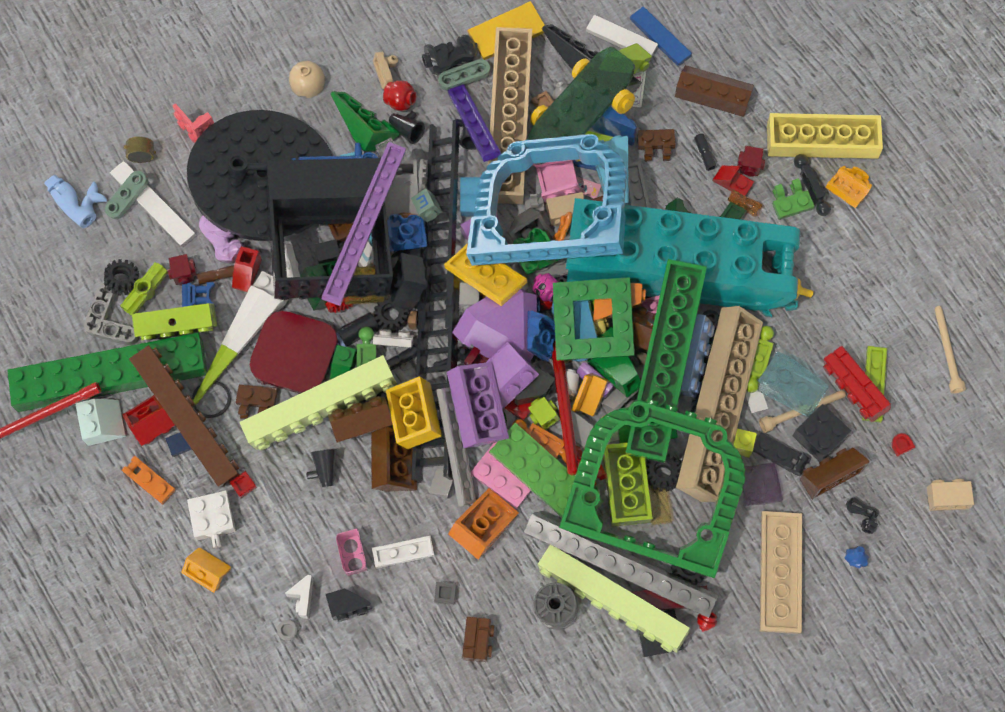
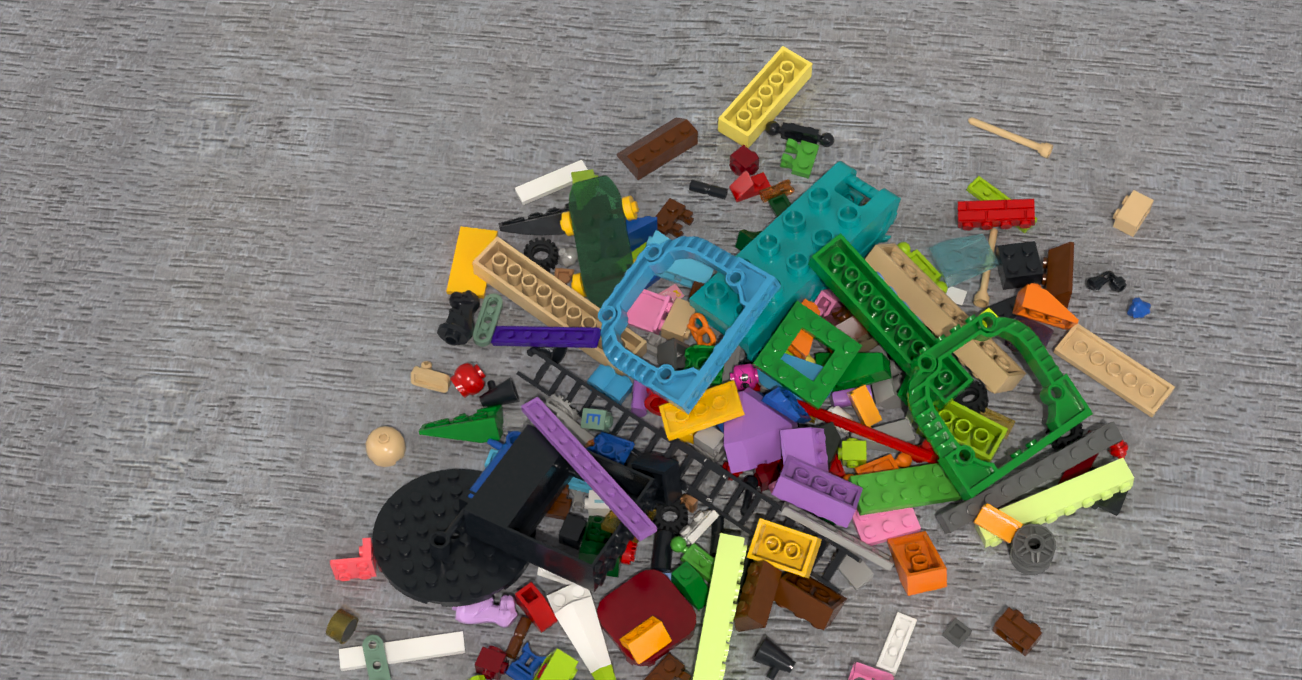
camera: 55 degrees left, 10 degrees down
blue tile [630,6,692,67] -> none
light orange slope [825,166,872,208] -> none
red tile [891,433,916,457] -> none
none -> black tyre [524,237,559,272]
none -> light orange panel [619,616,672,664]
none -> light orange panel [973,503,1023,544]
none -> orange slope [1012,283,1079,330]

